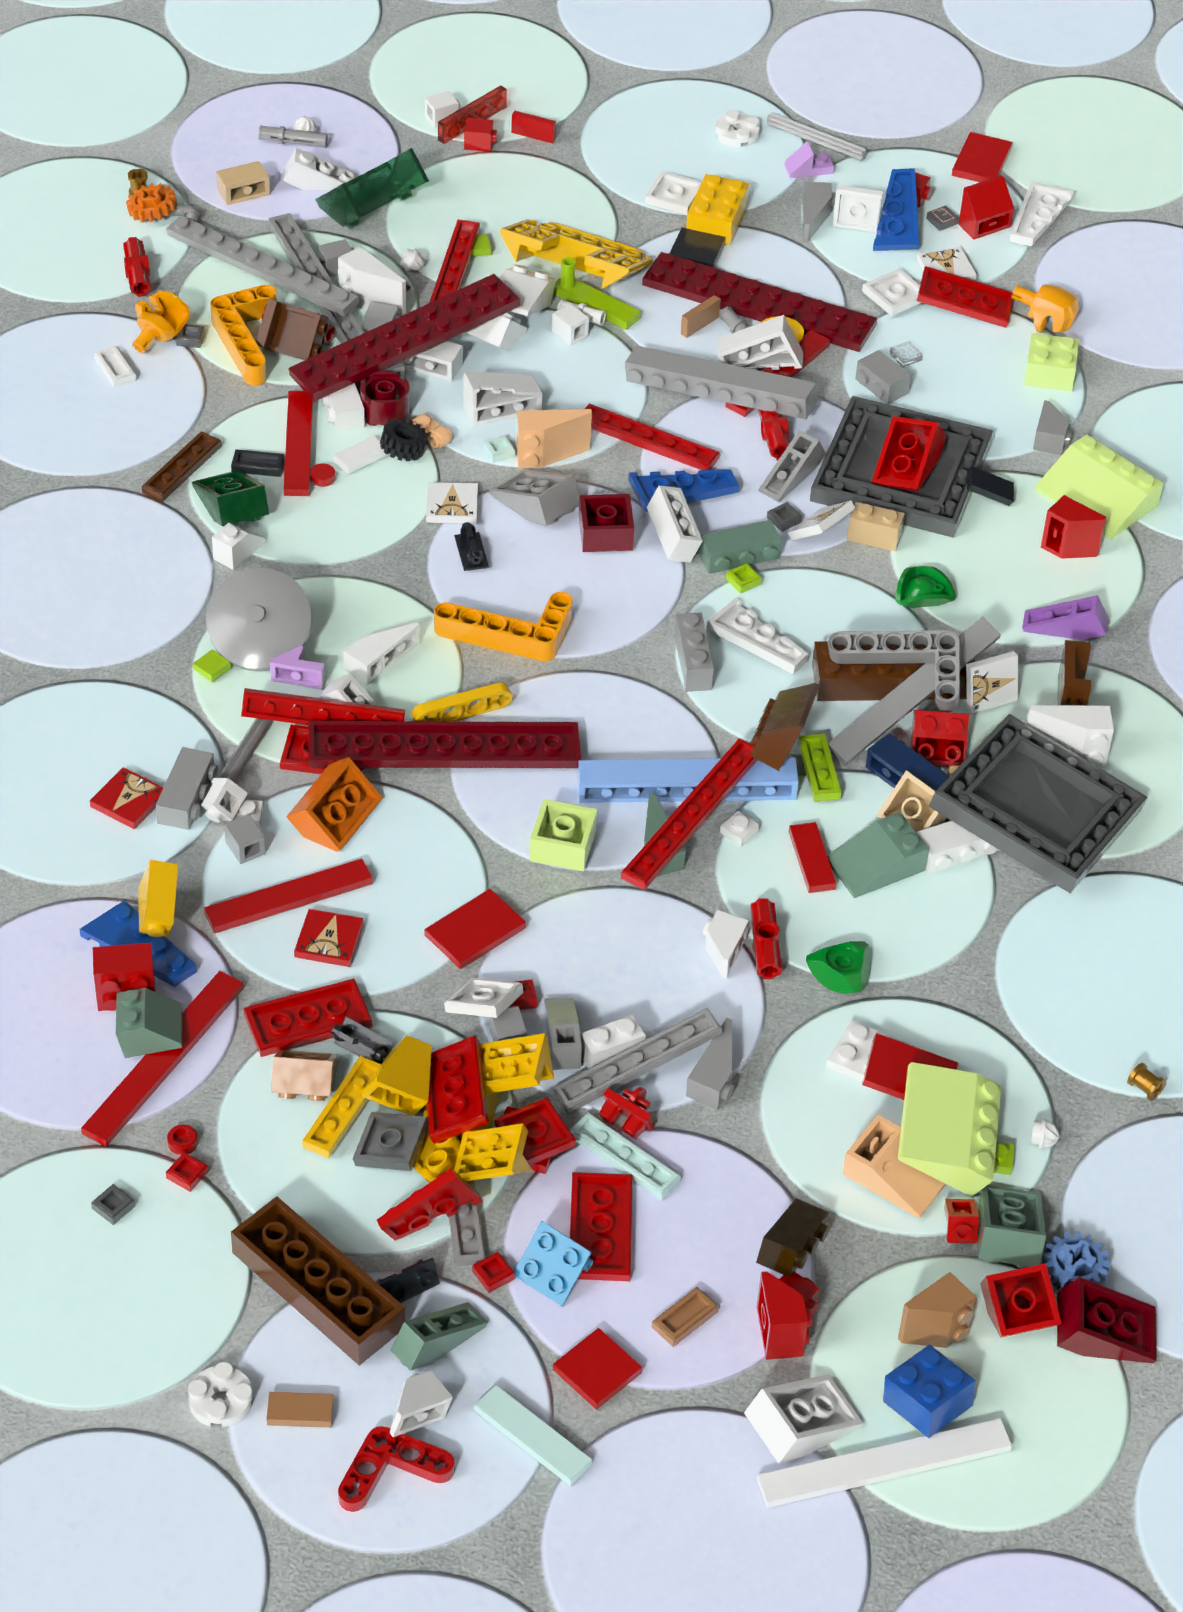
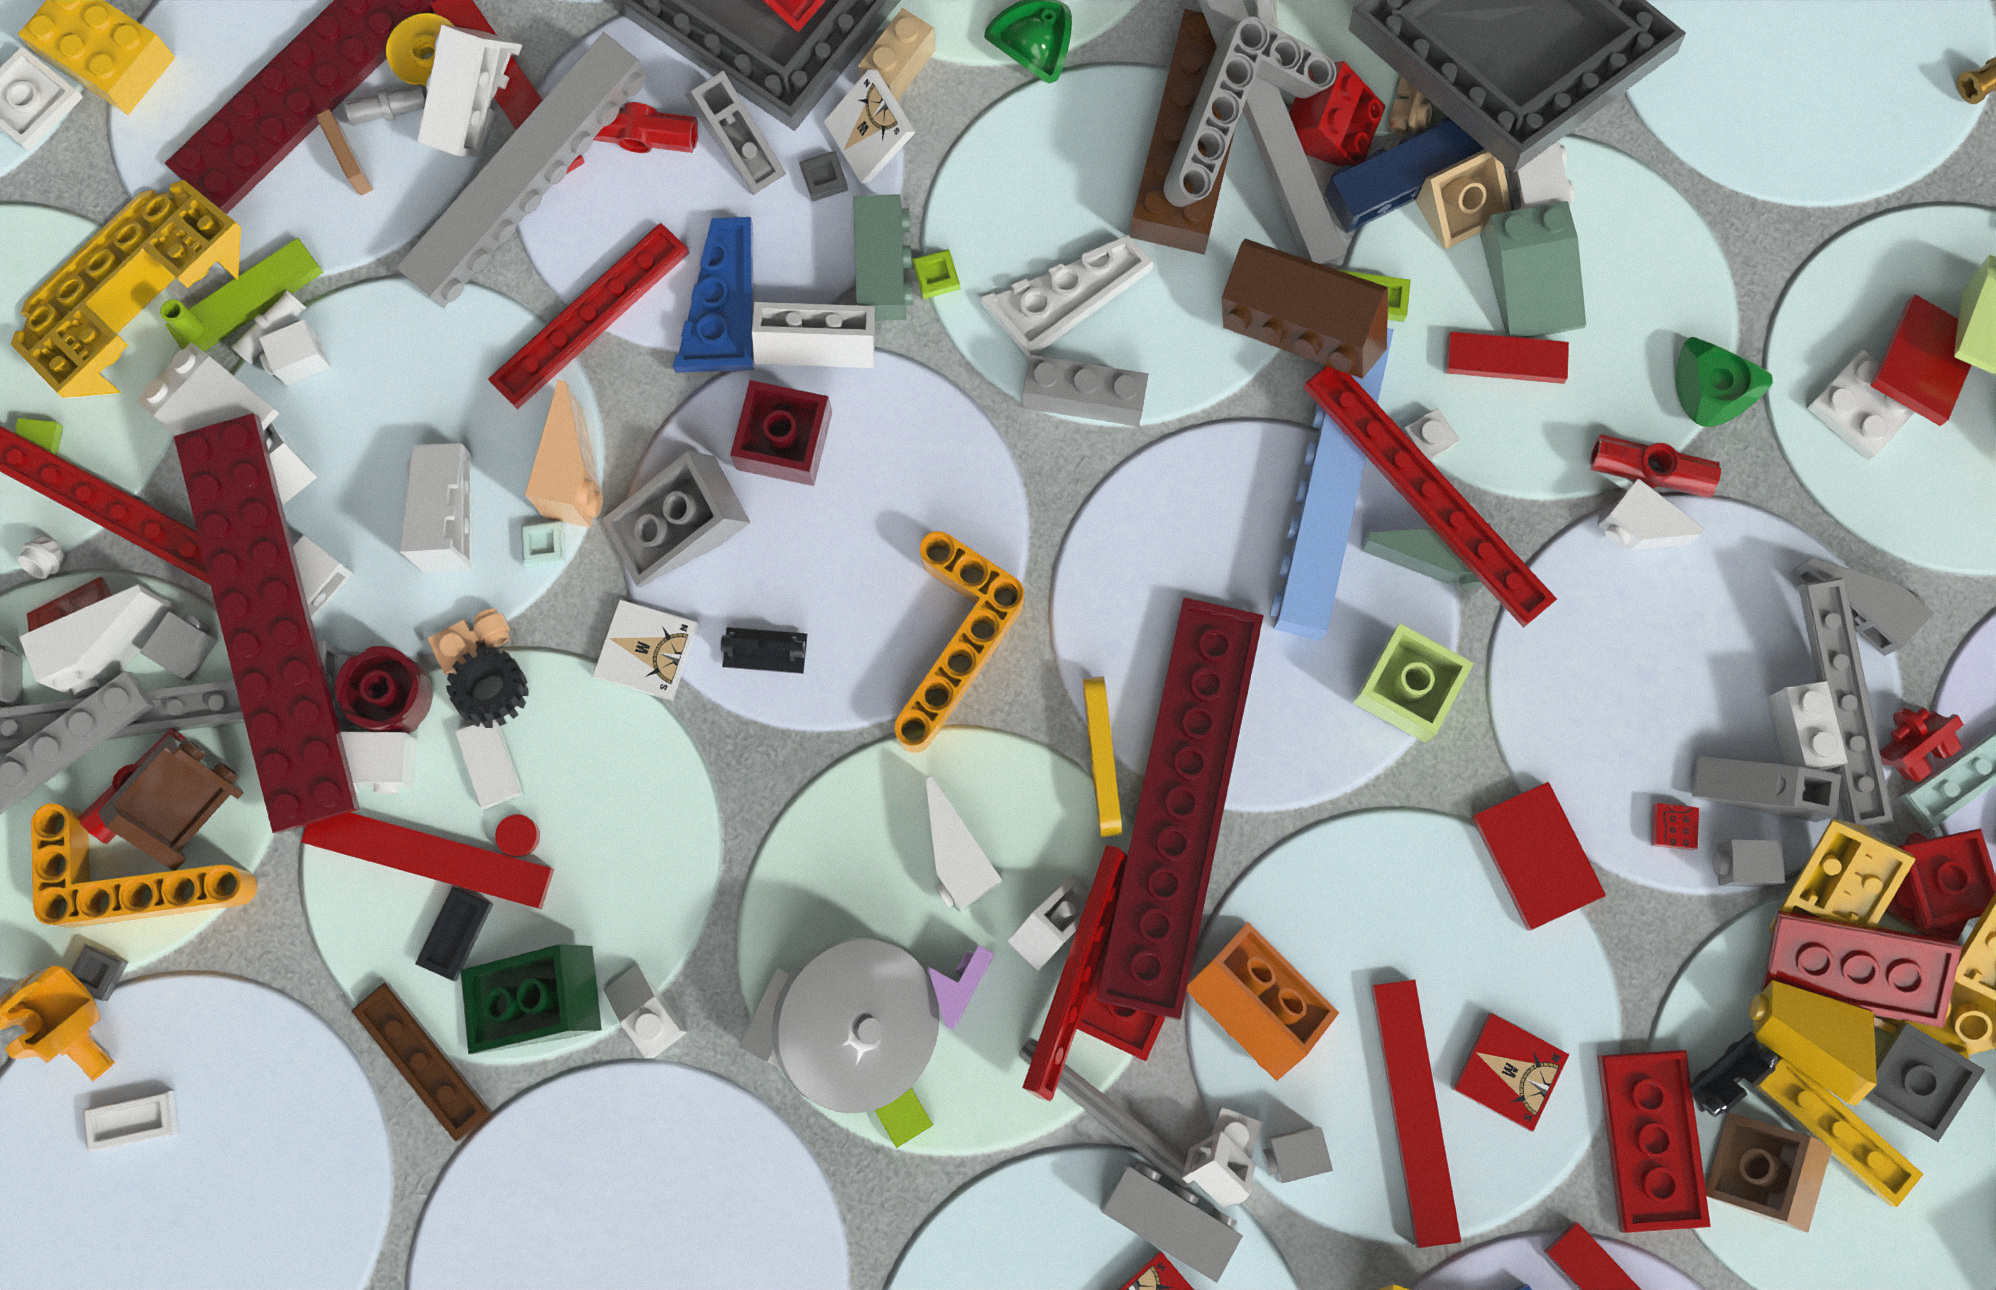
camera: 70 degrees left, 30 degrees up
white tile [444,978,523,1018] -> none
black tile [669,227,726,267] -> none

